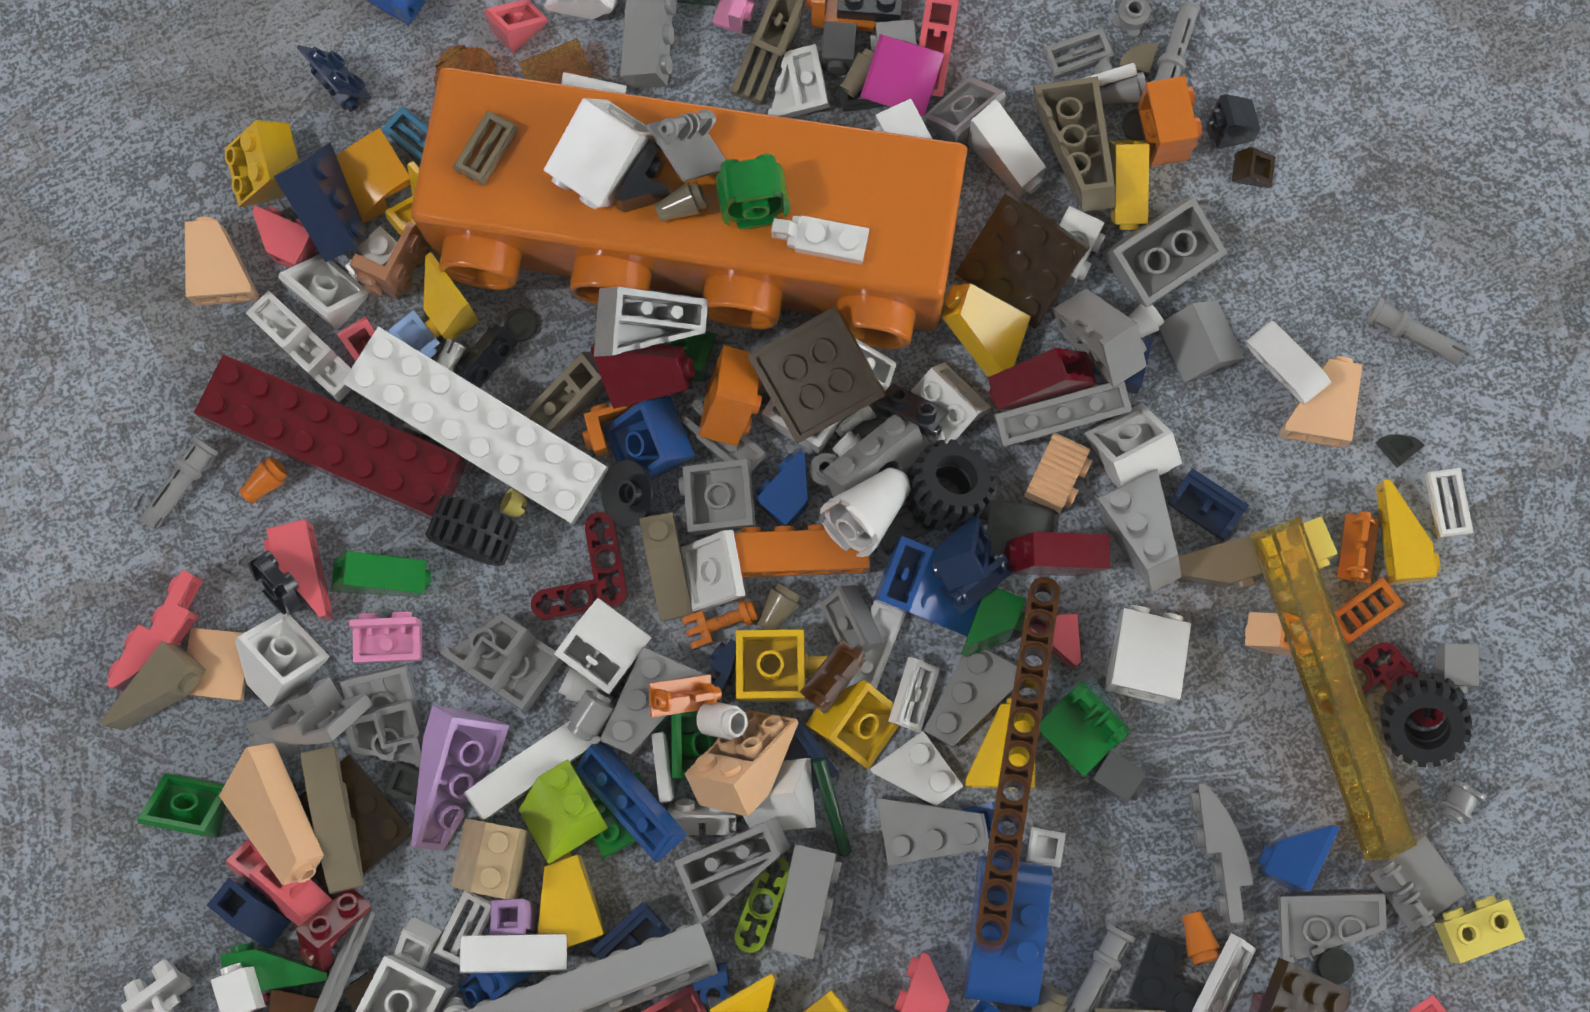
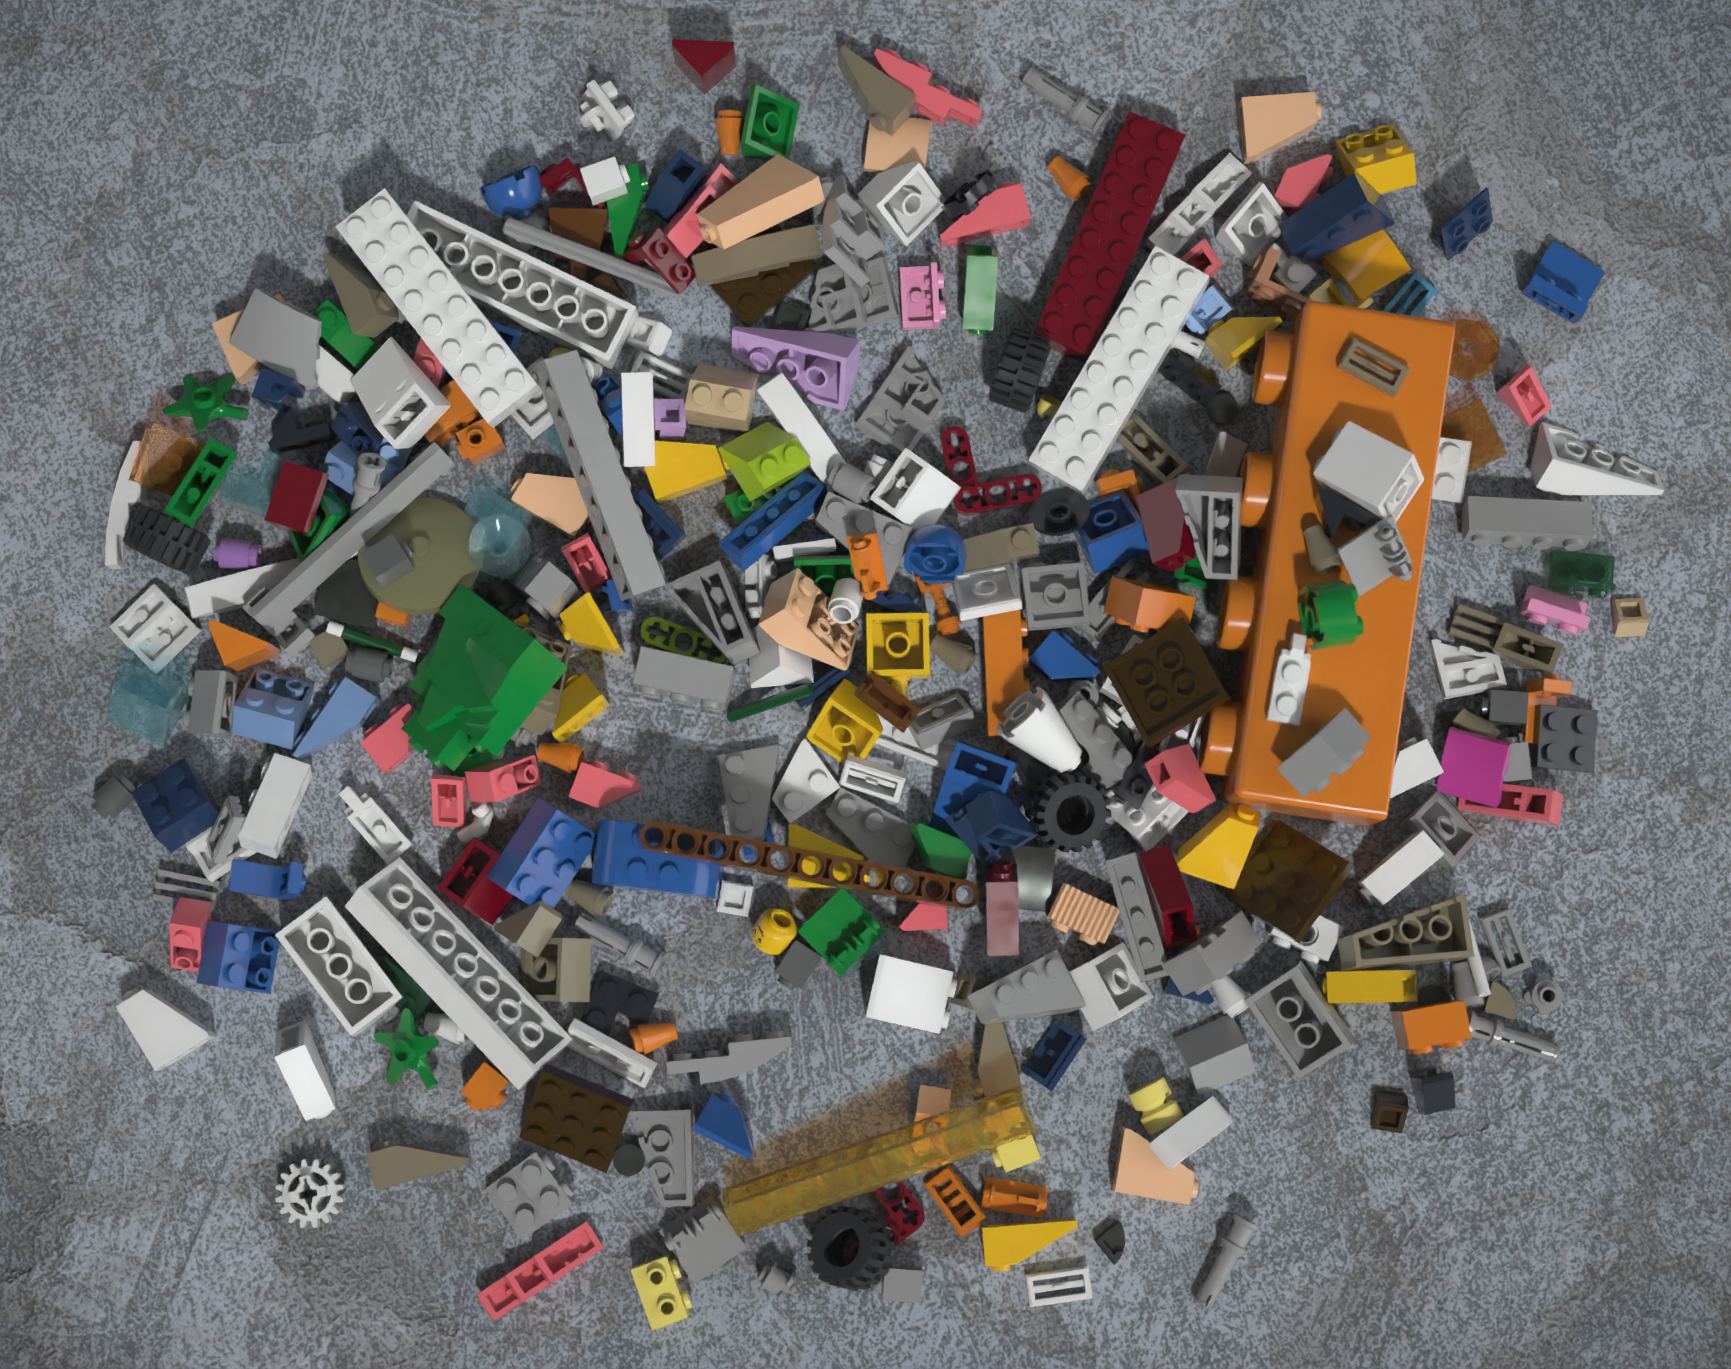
camera: 80 degrees right, 5 degrees up
none -> dark red slope [672,39,736,95]
none -> orange cone [715,110,745,156]
none -> yellow head [751,908,797,955]
none -> blue cylinder [904,524,967,584]
none -> dark tan tile [950,973,987,1010]
none -> light yellow wheel [1128,1077,1184,1135]
none -> coral slope [1145,744,1216,813]
none -> white slope [1203,431,1247,477]
none -> light grey brick [1277,708,1371,797]

